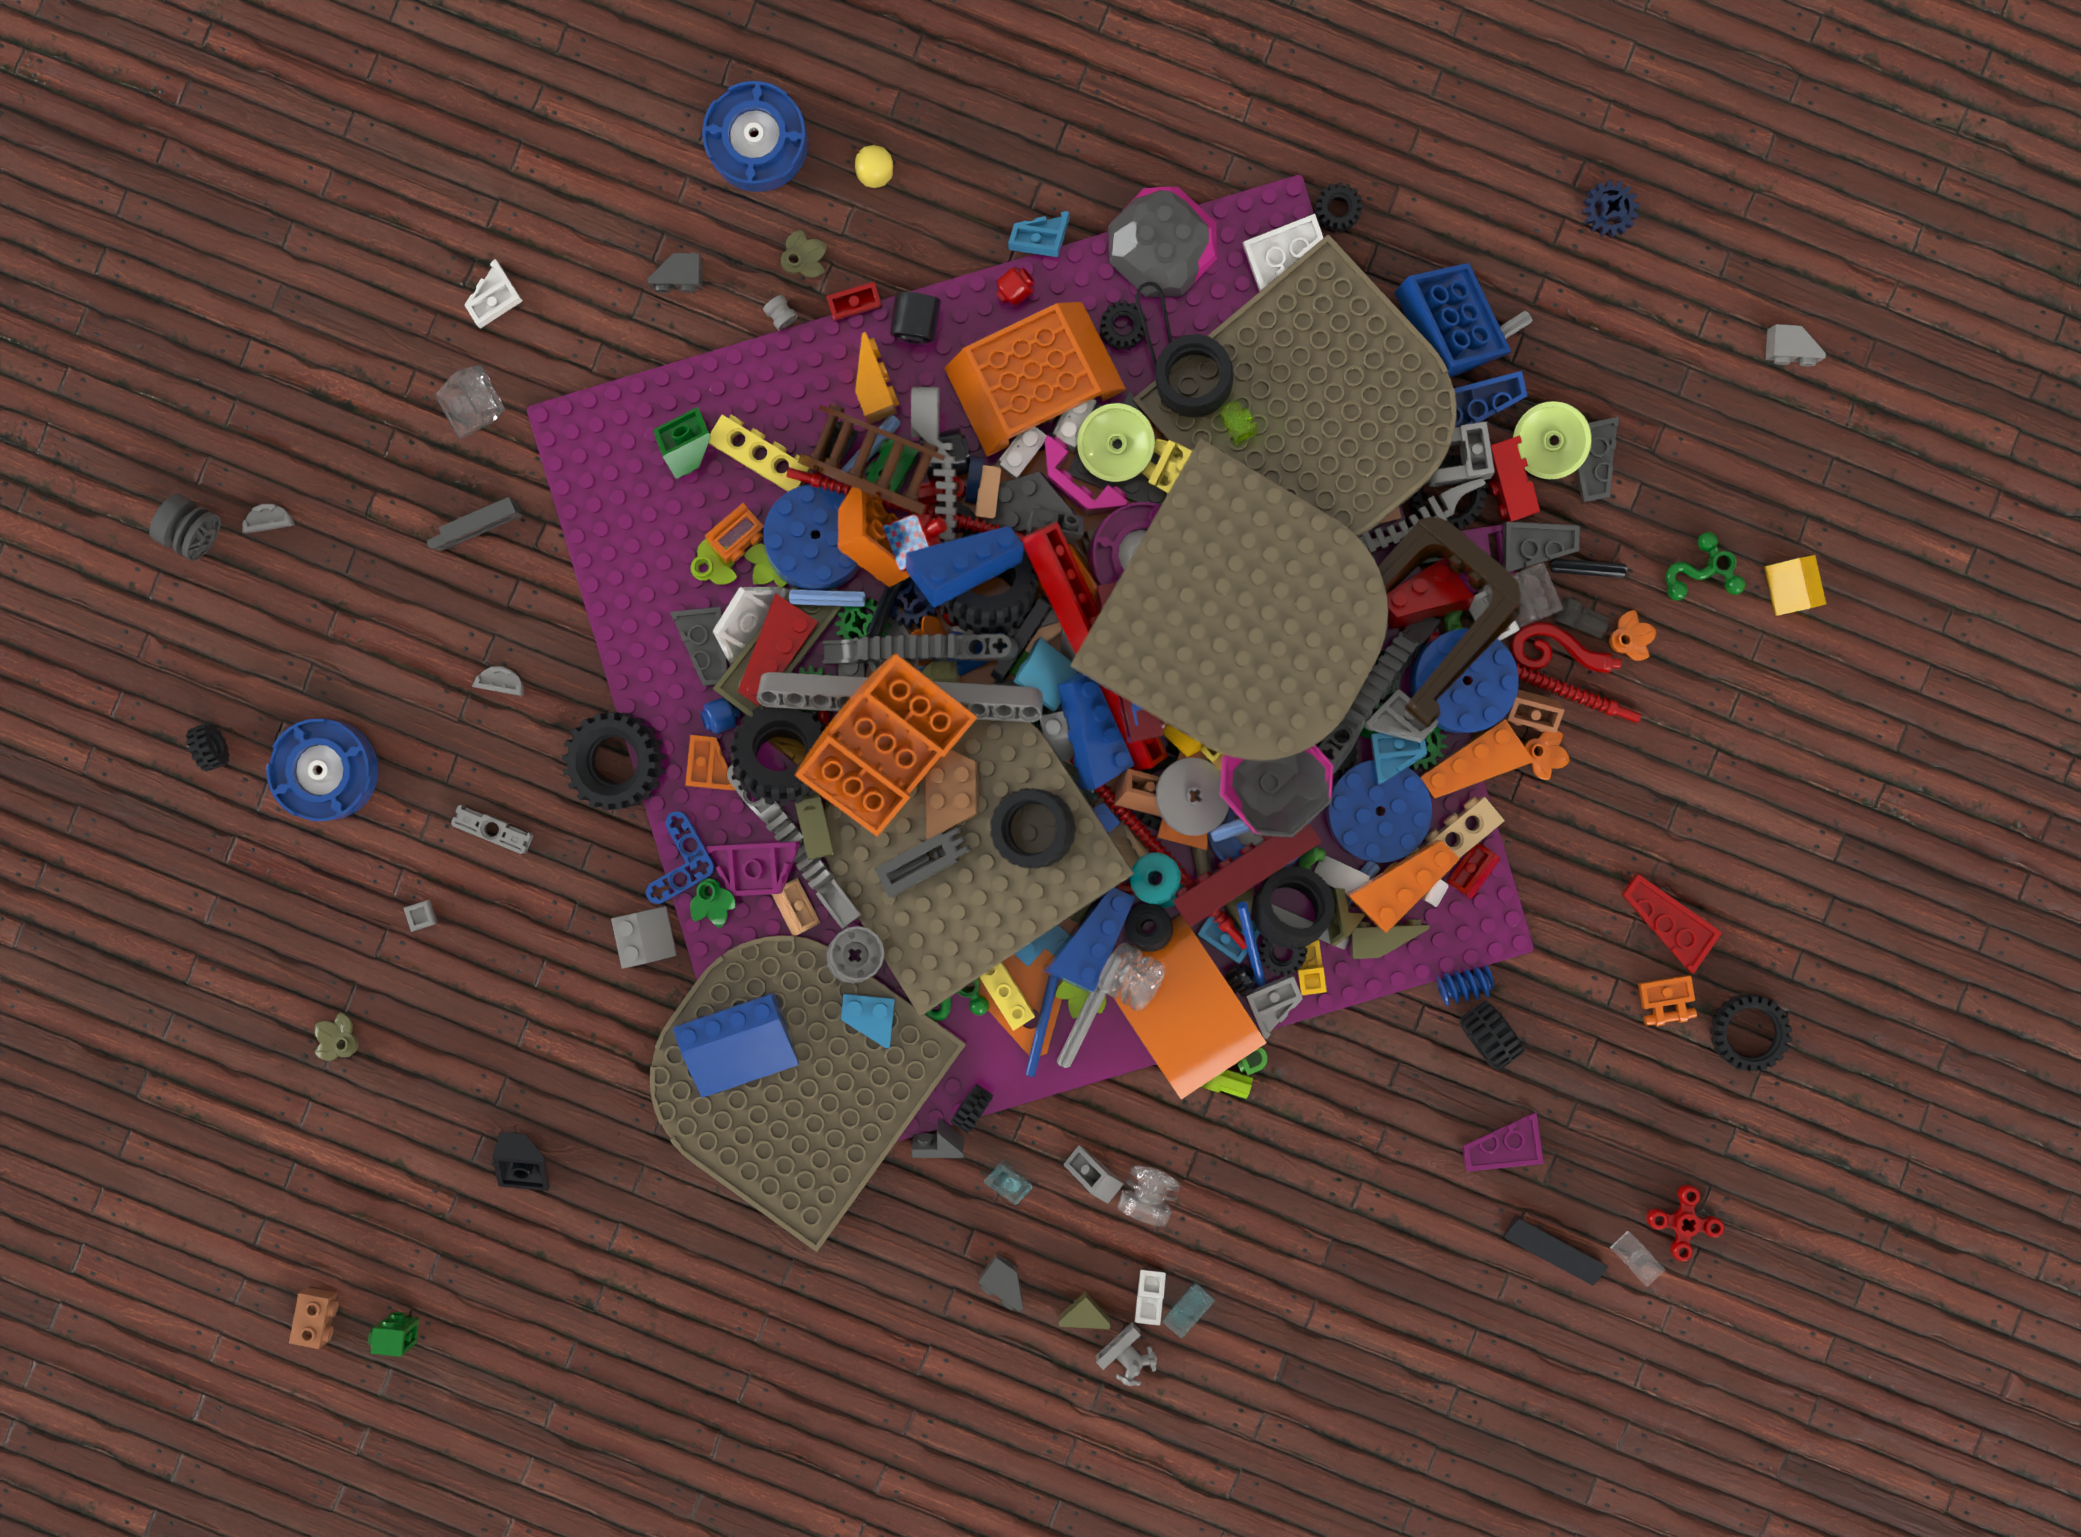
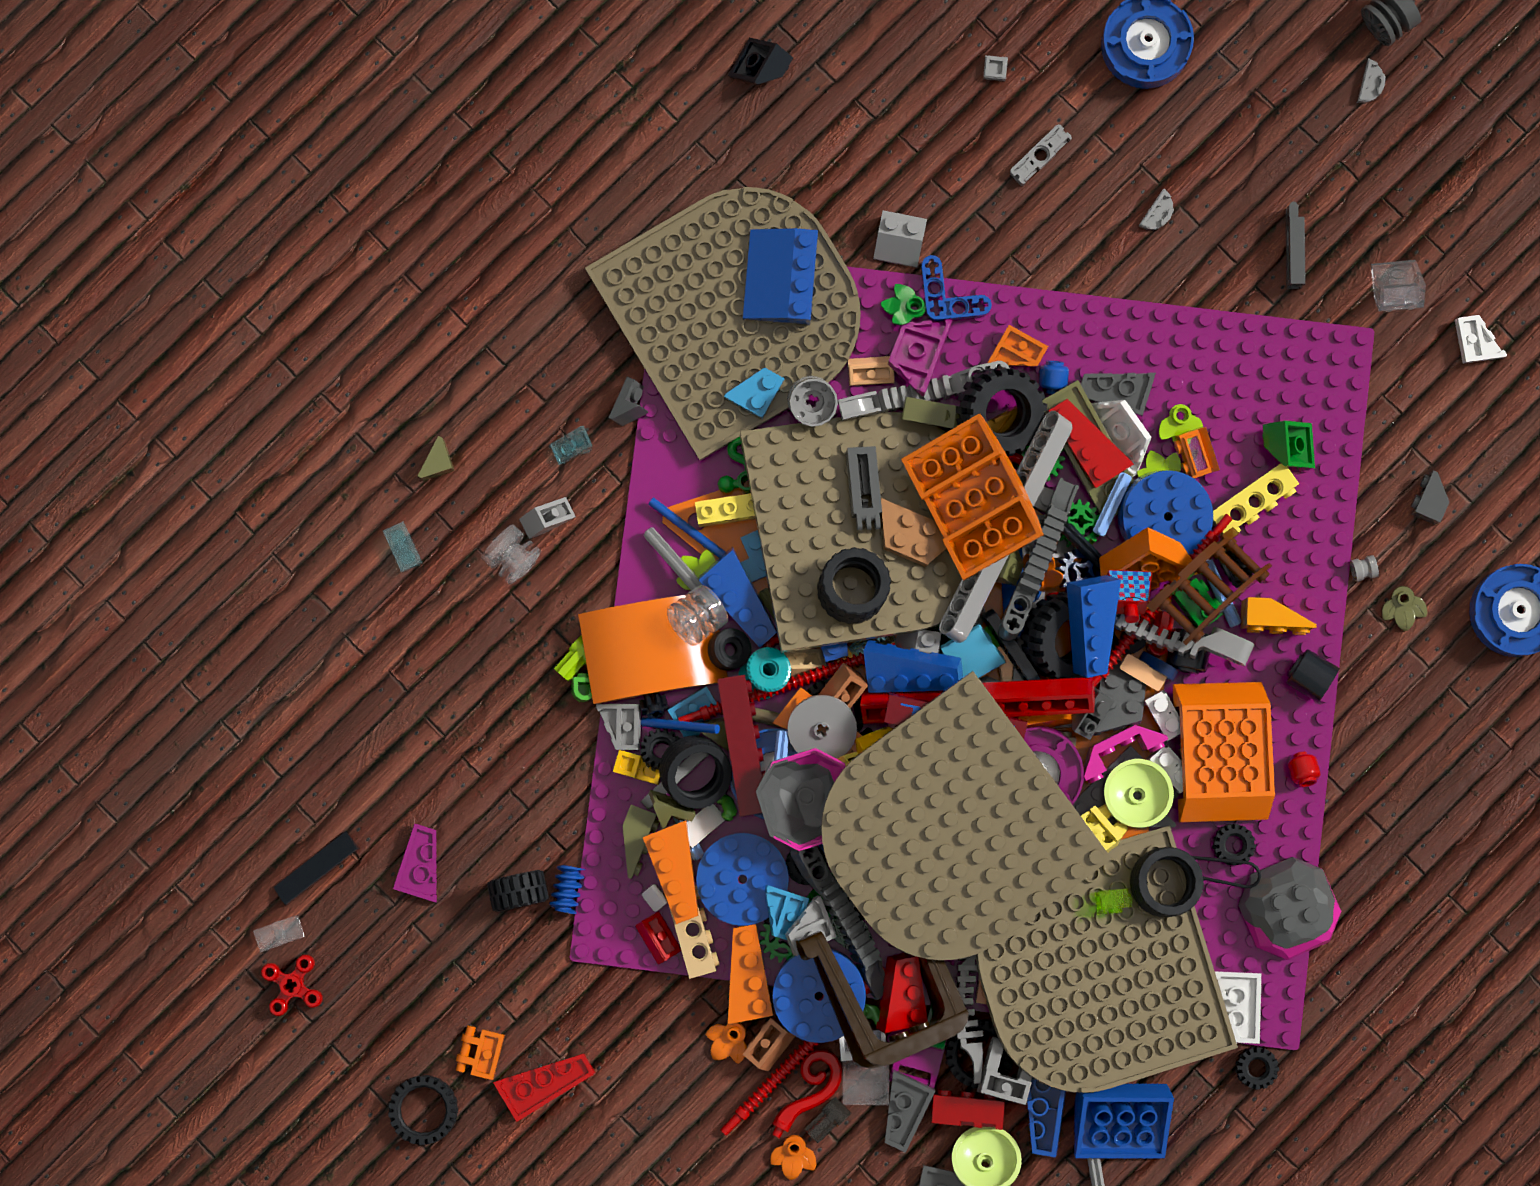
camera: 120 degrees right, 5 degrees down
black tyre [562,712,666,810] -> none
red slope [826,281,882,321] -> none
light yellow hair [855,145,893,188] -> none
black tyre [950,1083,994,1134] -> none
dark grey slope [978,1252,1023,1312] -> none
dark azure wing [1008,211,1070,257] -> none
light grey piece [1096,1321,1157,1386] -> none
white slope [1134,1270,1166,1326] -> none
black axle [1550,558,1627,578] -> none

